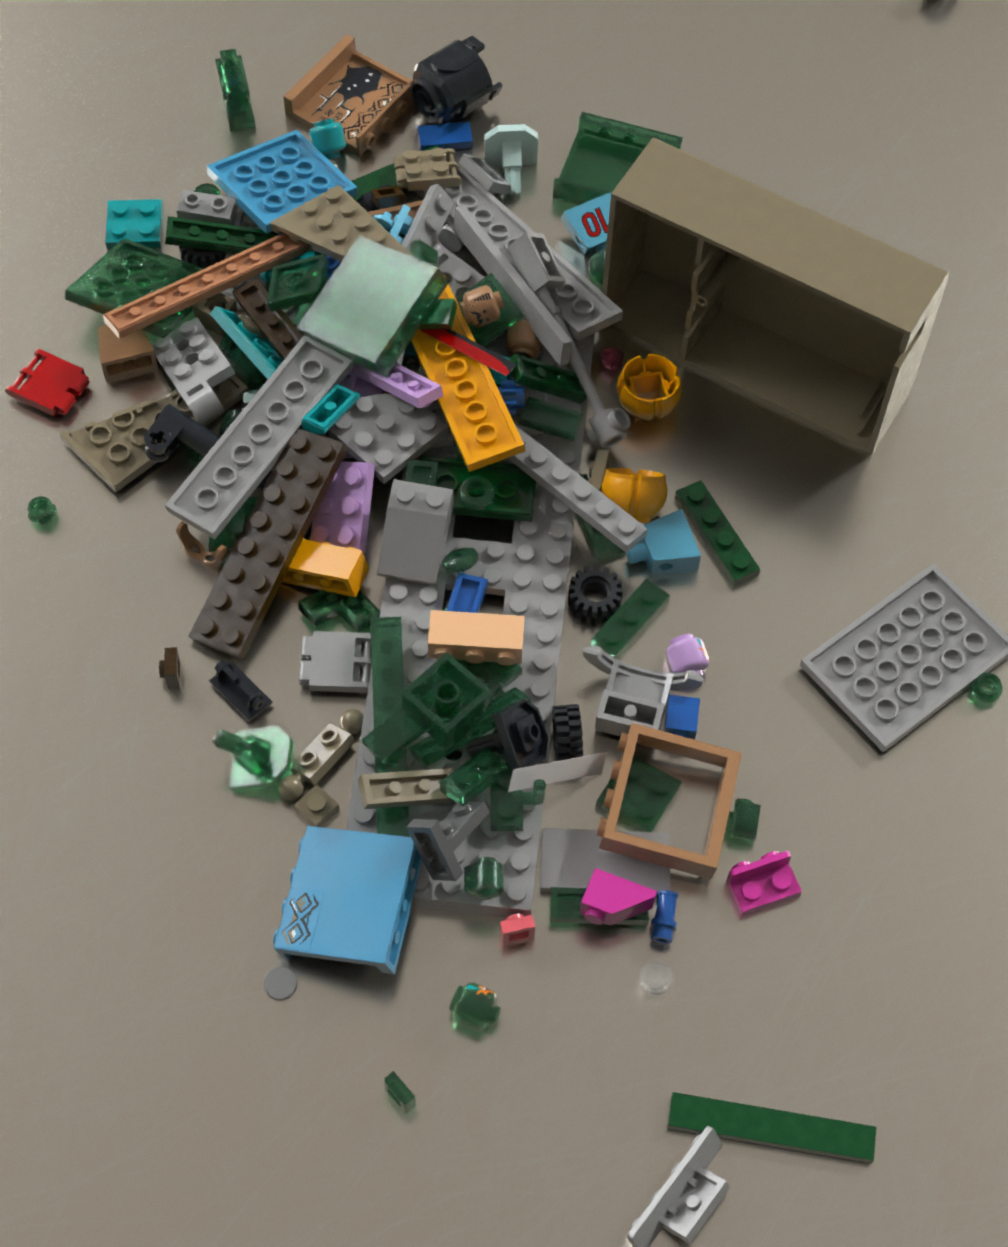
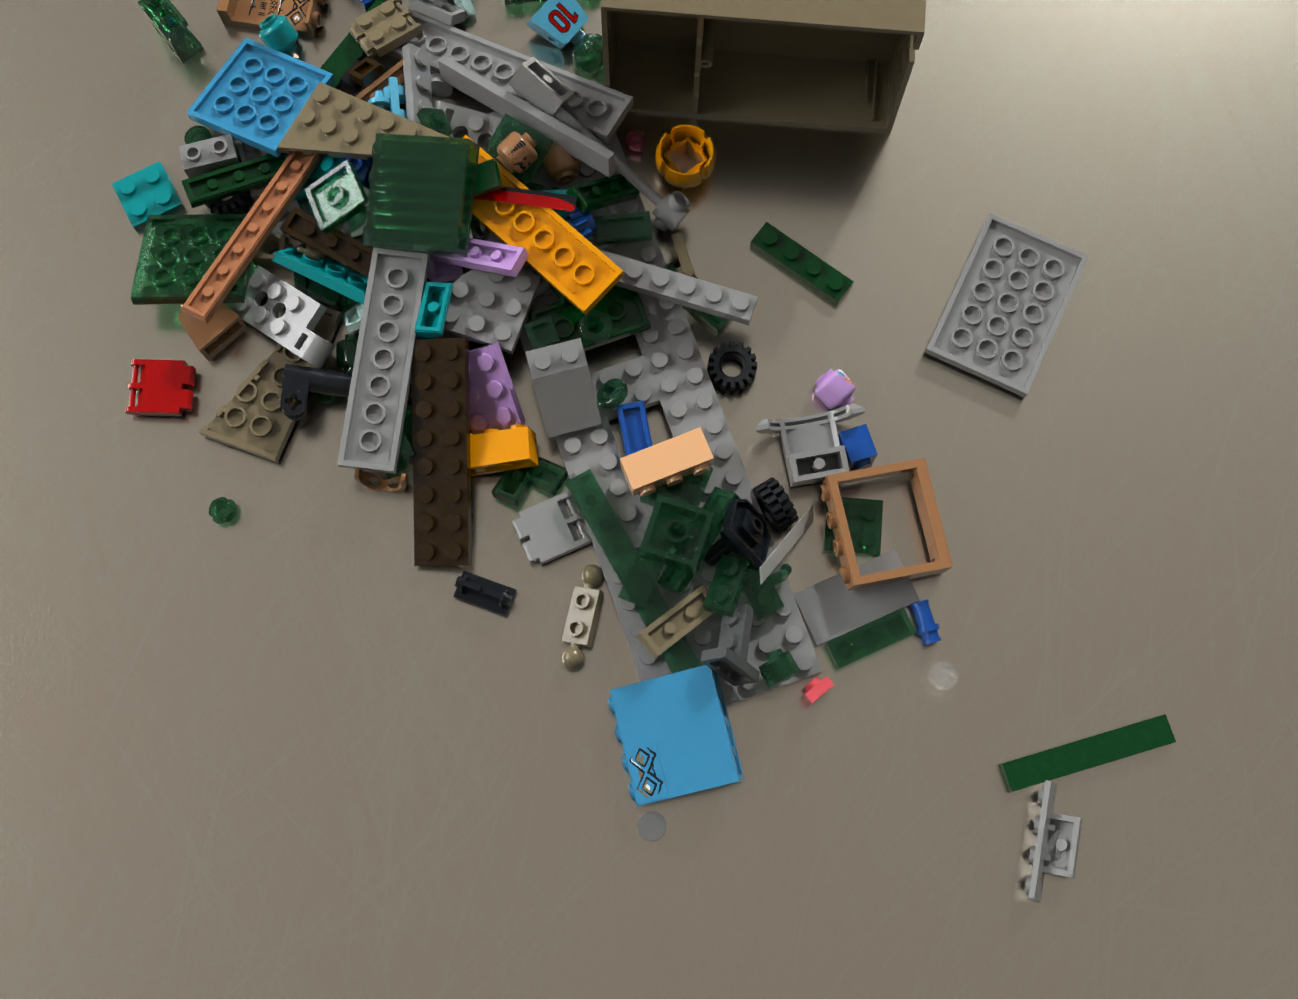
camera: 25 degrees left, 15 degrees up
dark brown plate [159,647,181,689] -> none
clear green piece [212,725,294,792] -> none
dark tan plate [294,784,339,827] -> none
clear green tile [384,1071,416,1113] -> none
clear green head [449,982,502,1032] -> none
dark pink slope [579,868,657,926] -> none
clear green plate [591,578,670,659] -> none
light orange piece [601,468,668,523] -> none
medium azure torso [626,509,701,576] -> none
clear green plate [726,798,761,841] -> none
dark pink bracket [726,851,802,916] -> none
clear green plate [971,673,1003,703] -> none

